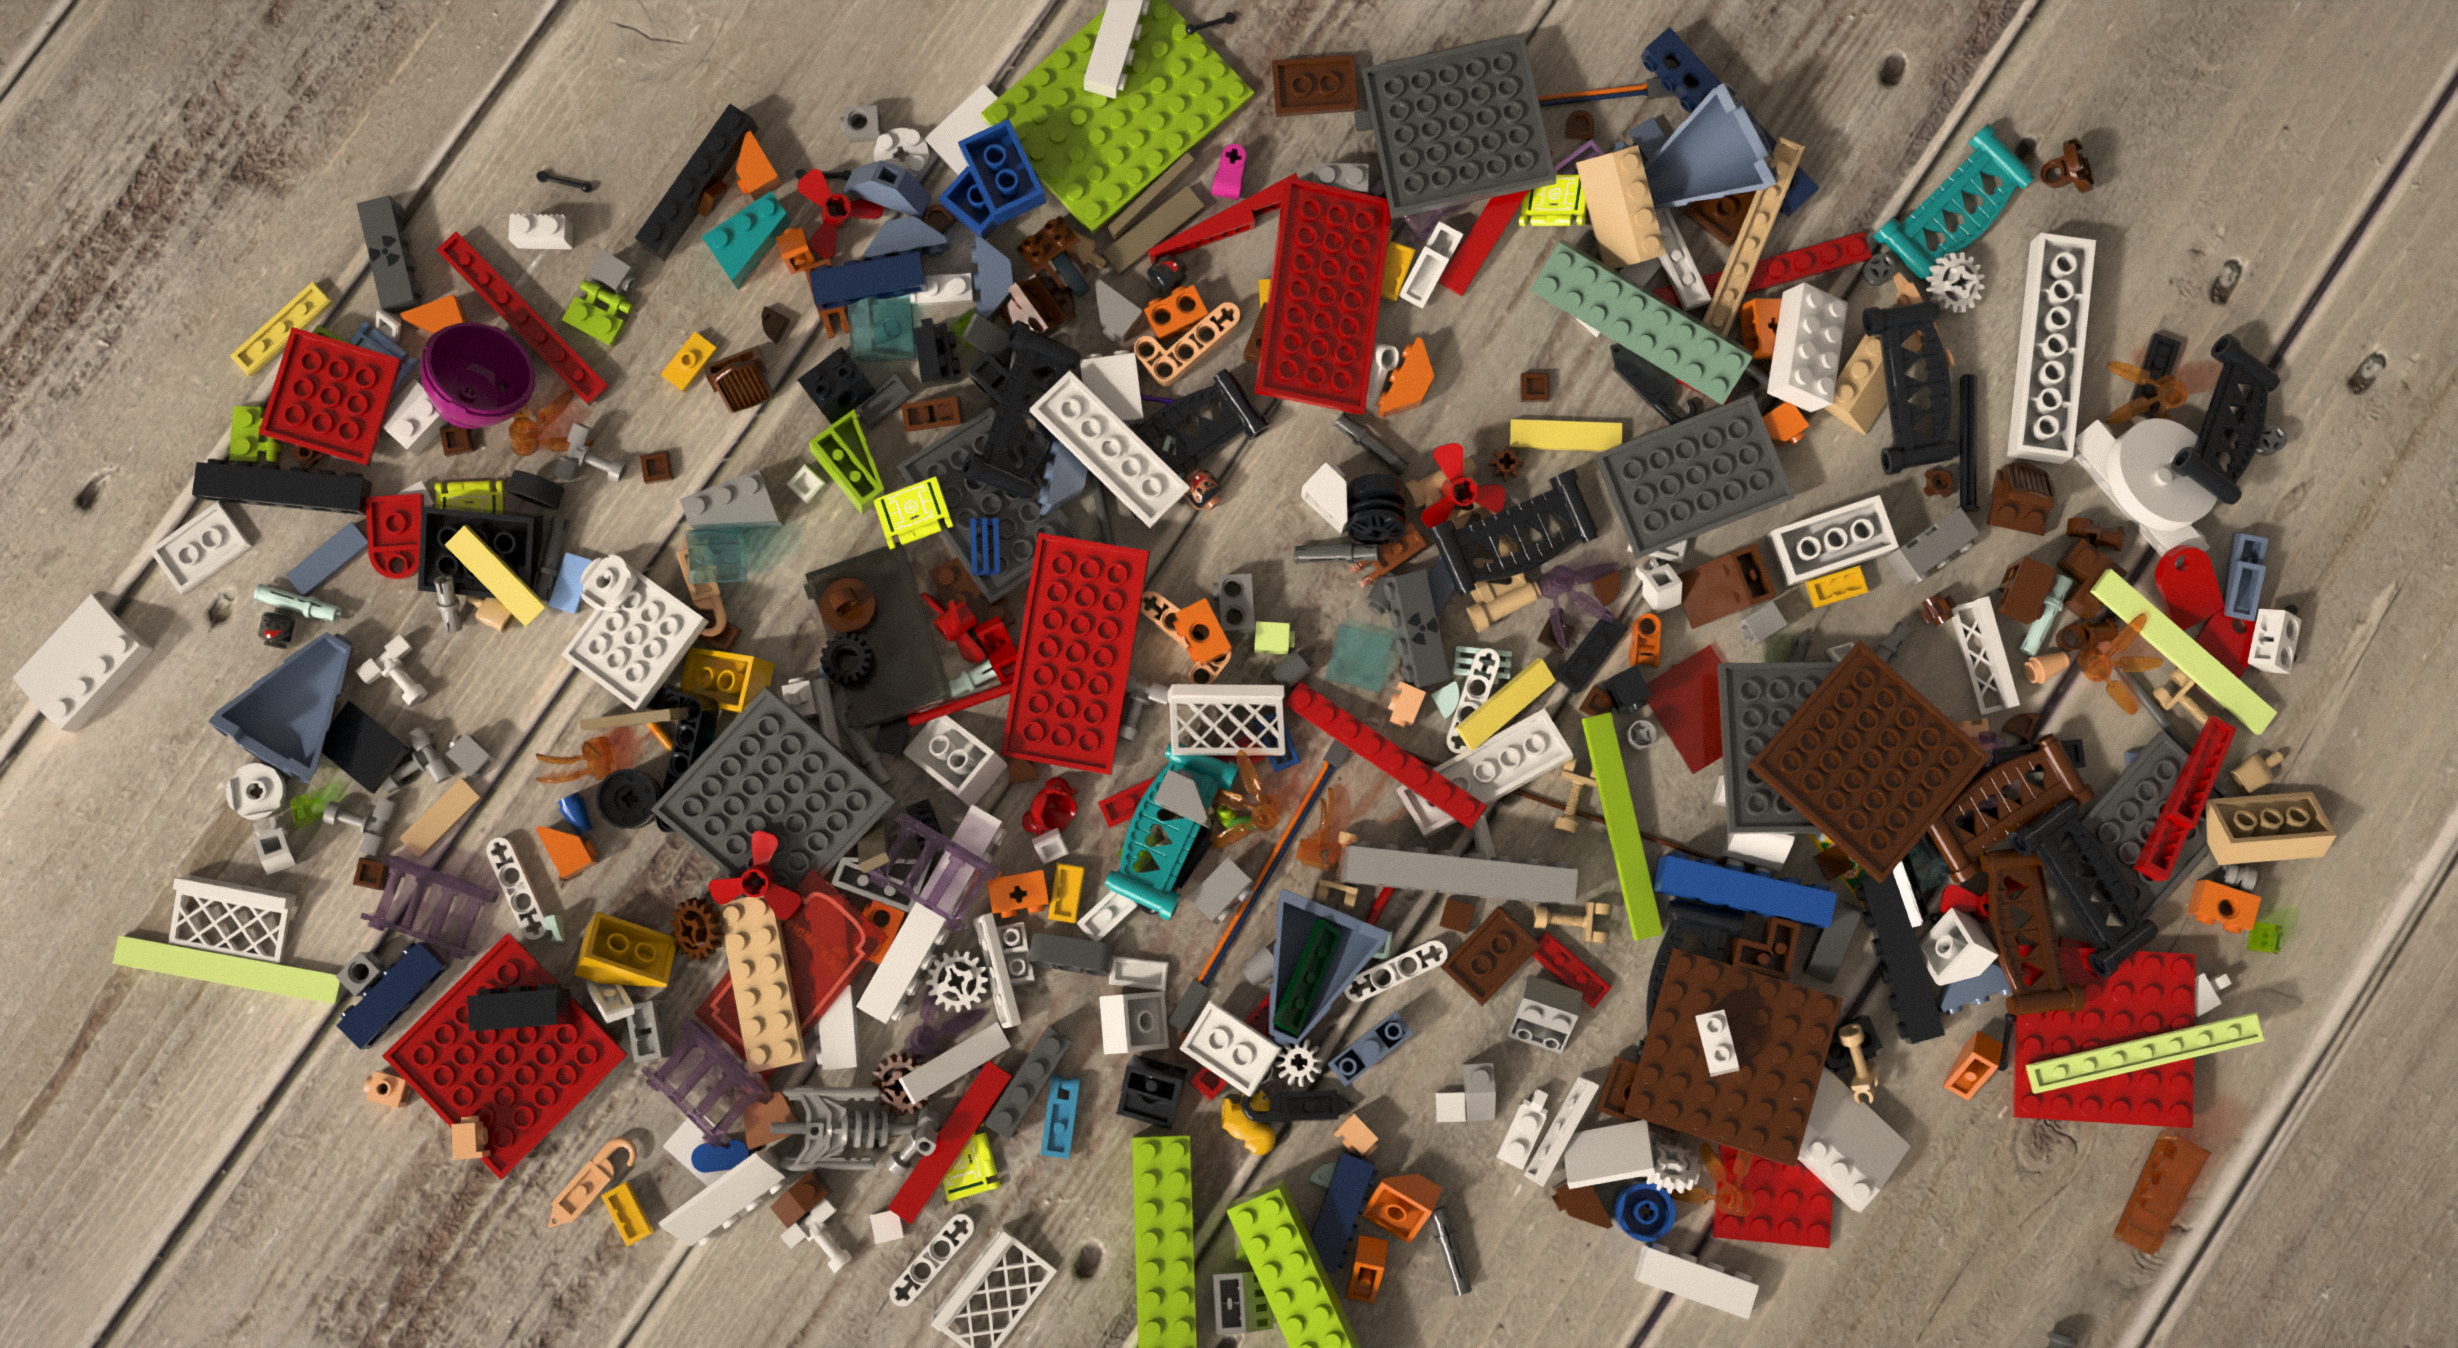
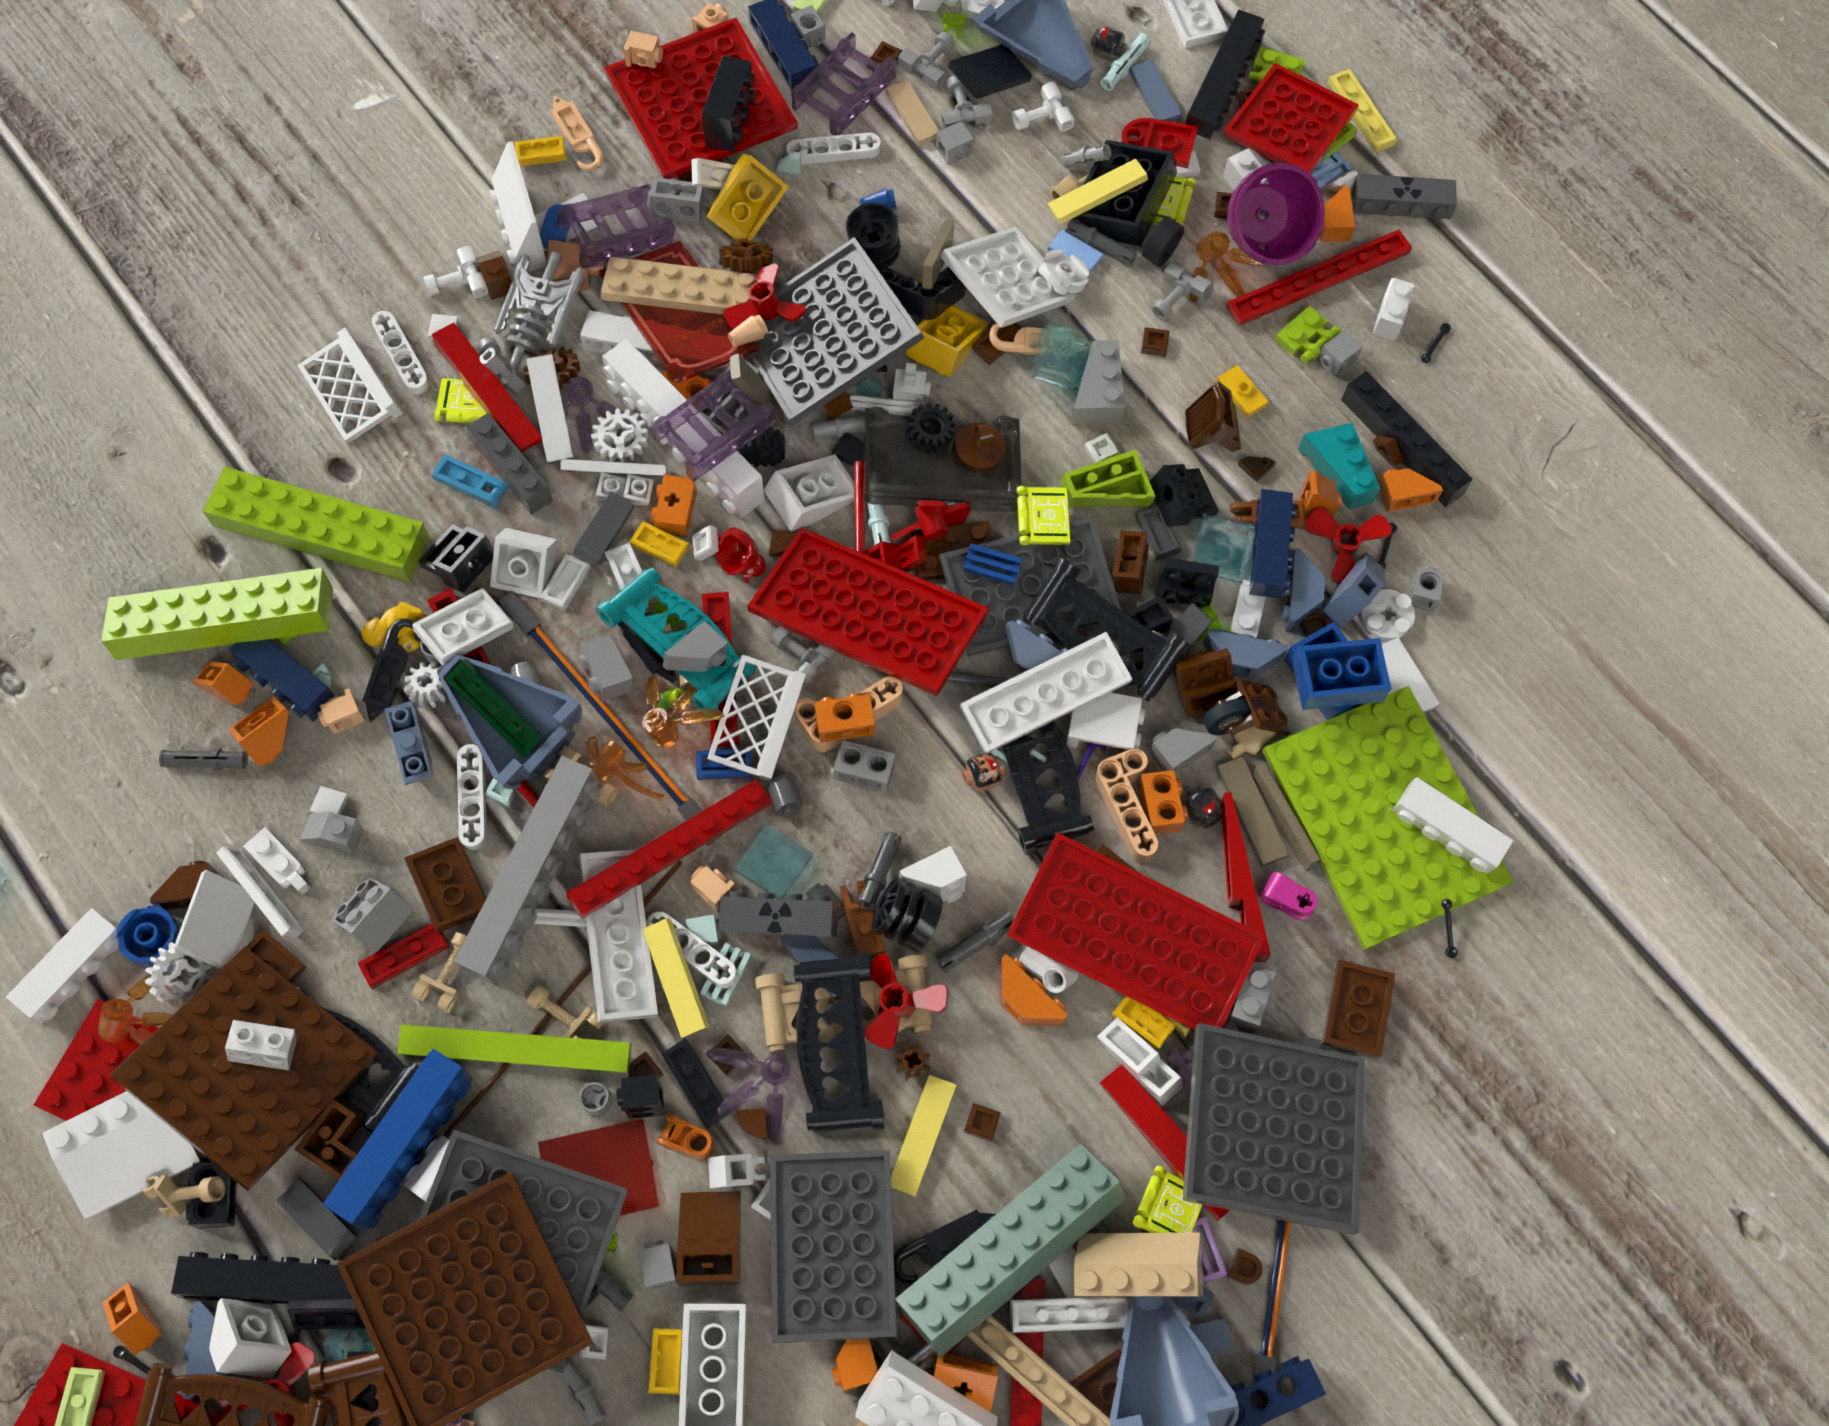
camera: 105 degrees right, 15 degrees down
orange slope [535,826,599,879] -> none
clear orange plant [536,737,617,784] -> none
slope [1212,1270,1274,1335] -> none
yellowish green brick [1254,621,1295,655] -> none
reddish brown tile [1439,898,1475,934] -> none
none -> light nougat cone [728,315,768,347]

